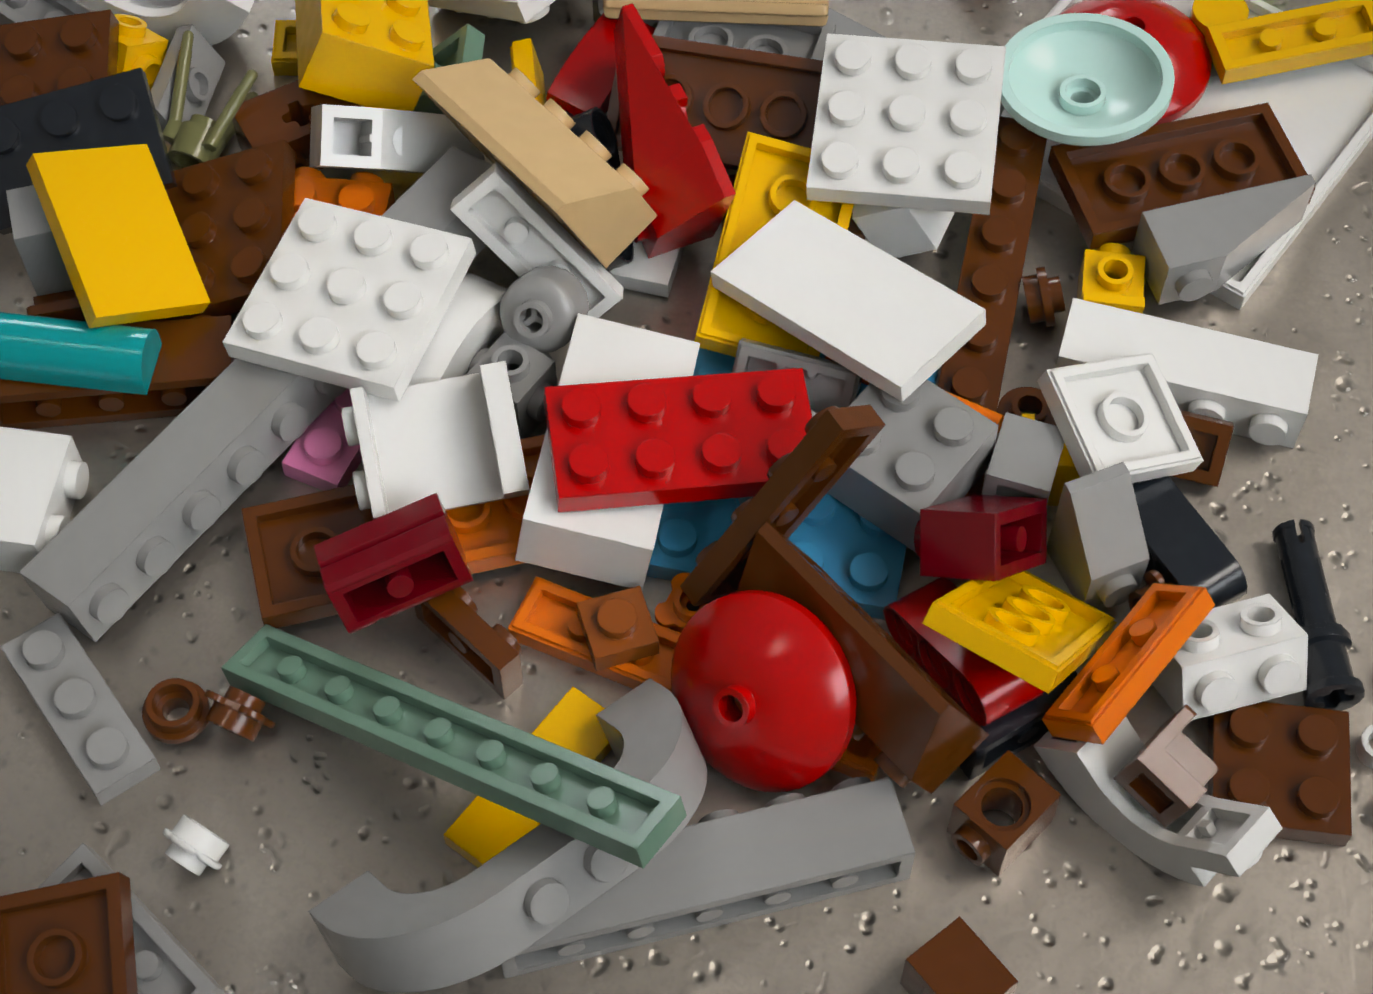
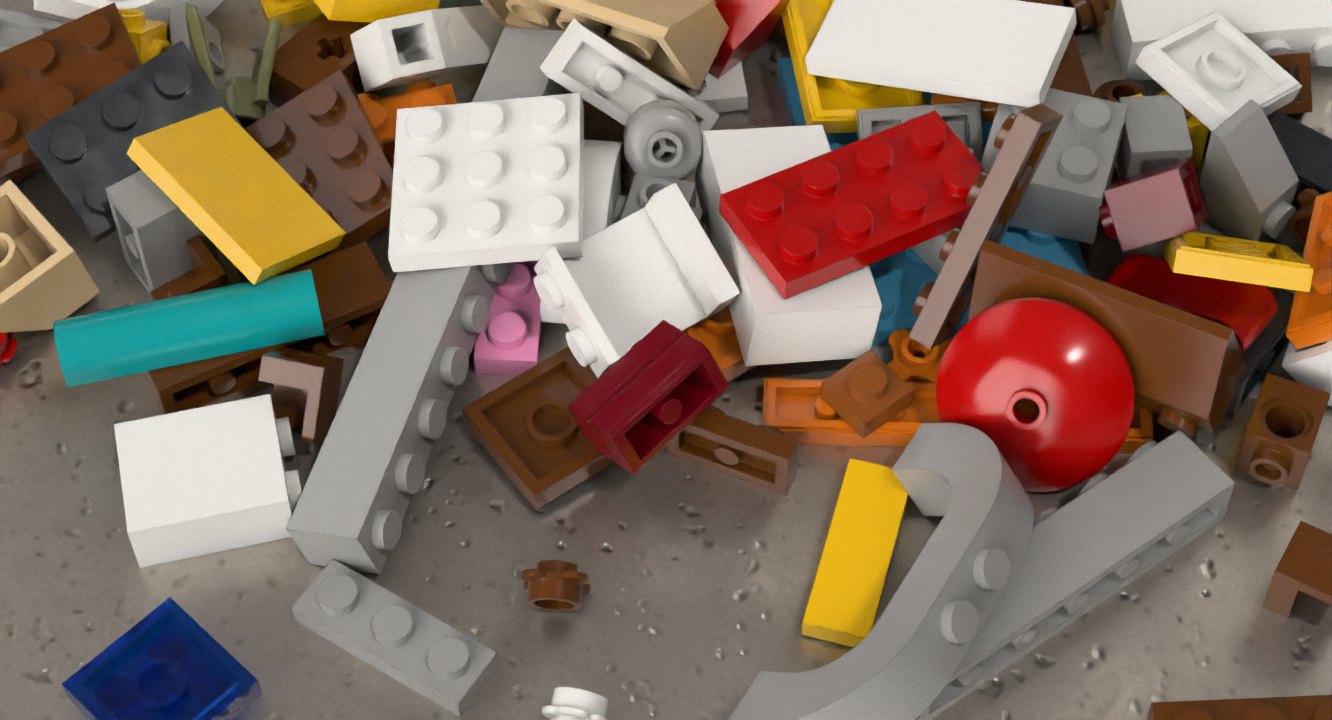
camera: 20 degrees left, 5 degrees down
reddish brown plate [142,678,211,744] -> none
sand green plate [221,624,687,869] -> none
none -> reddish brown panel [258,347,344,443]

